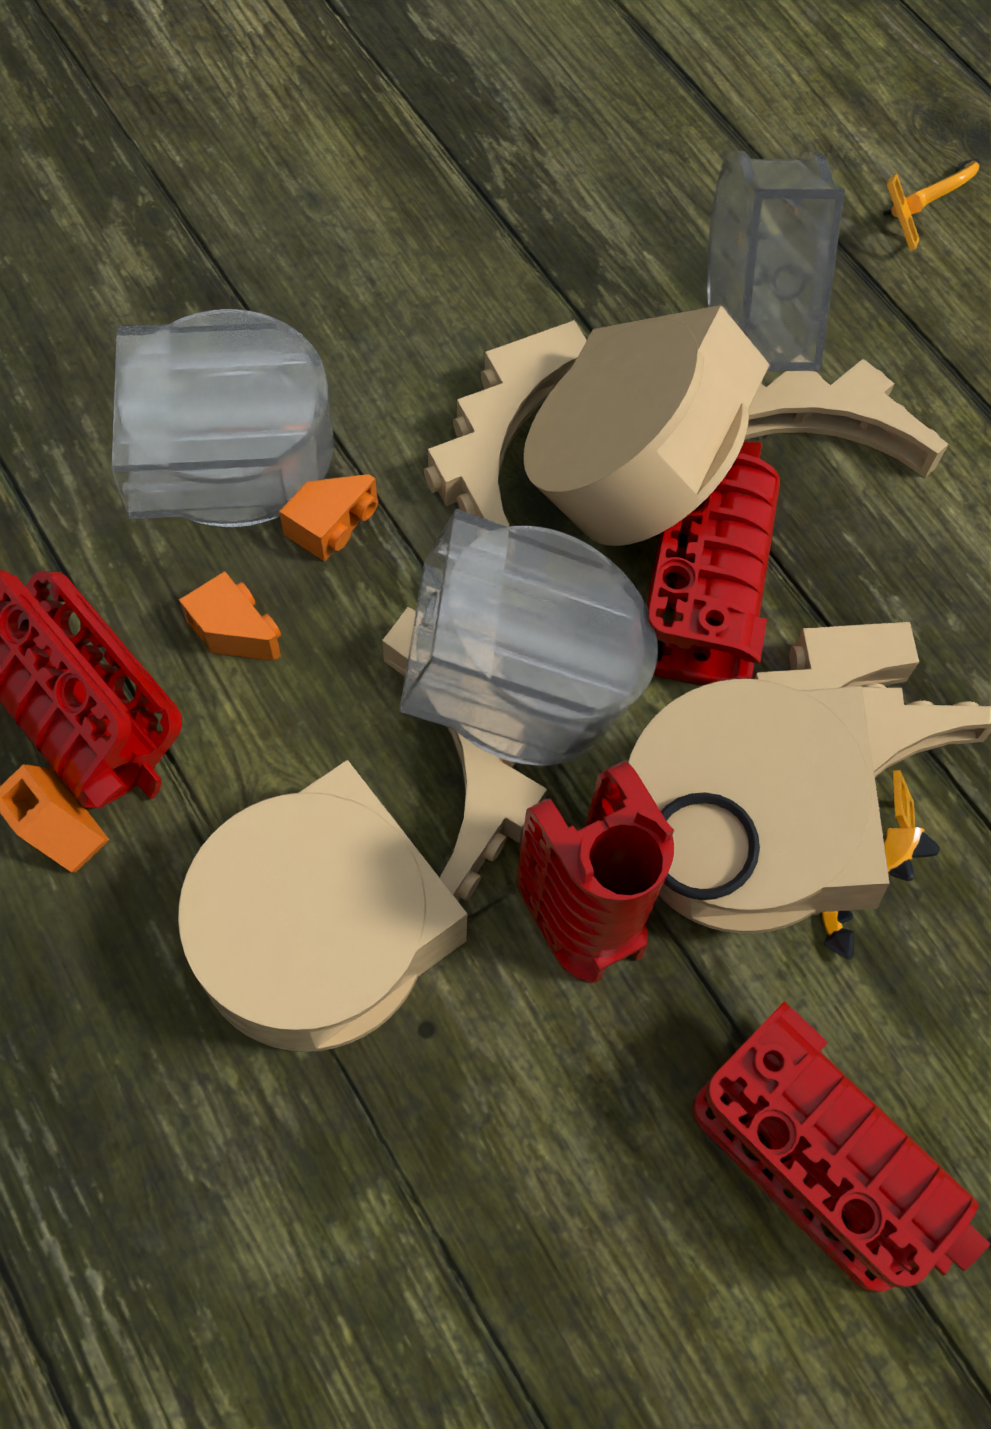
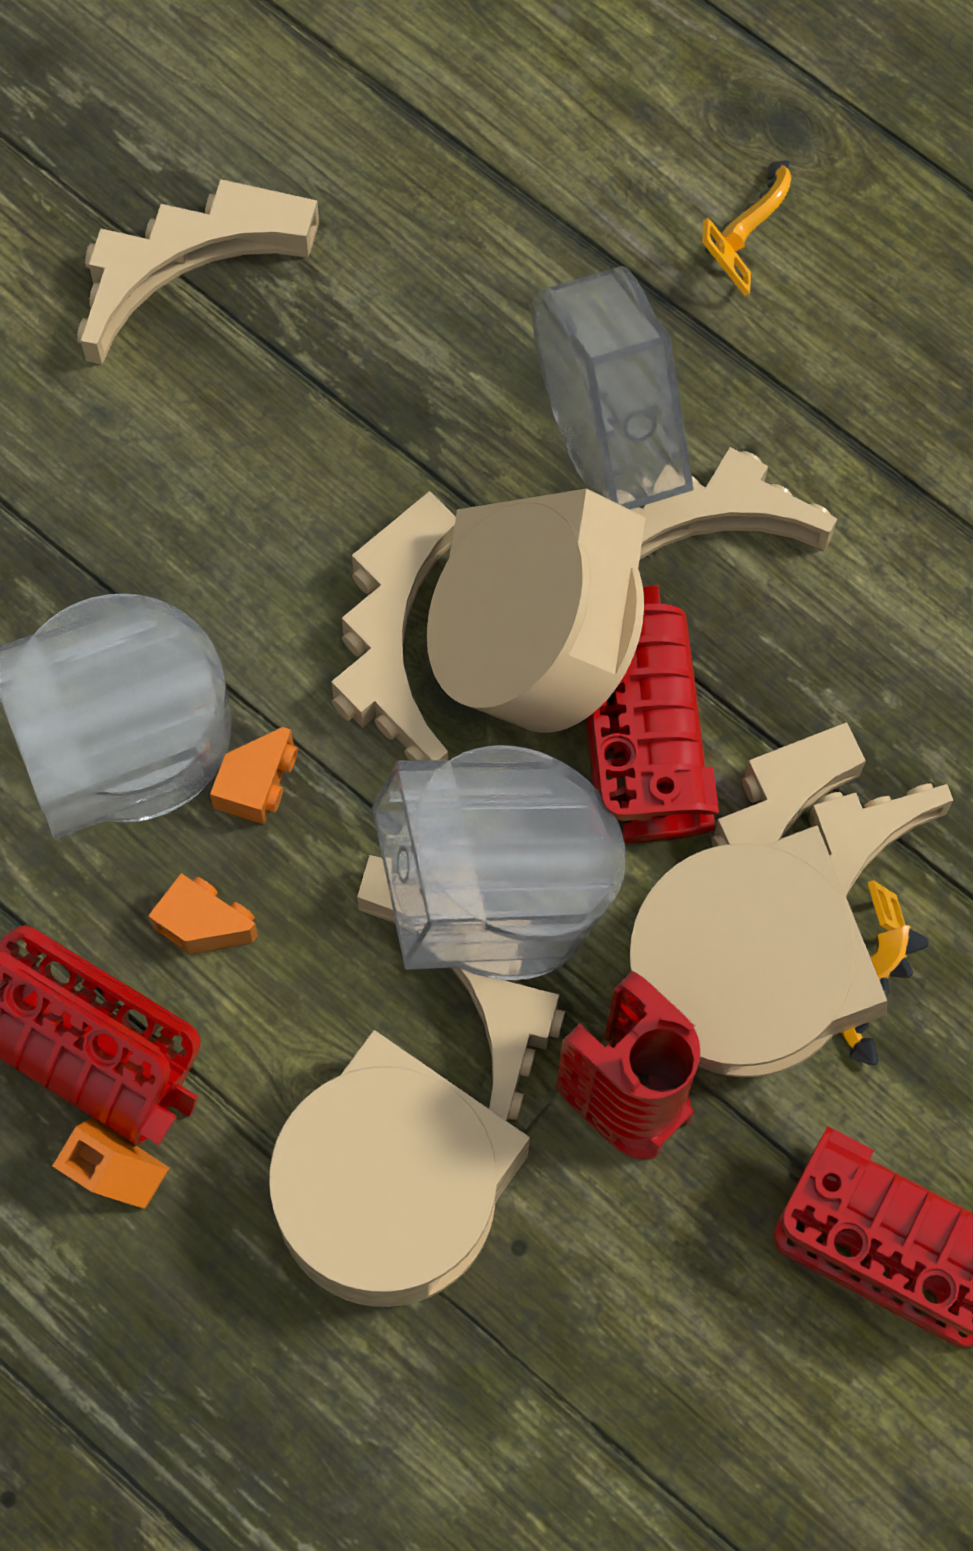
camera: 15 degrees left, 5 degrees up
black tyre [661,792,760,900] -> none
none -> tan arch [77,179,319,365]

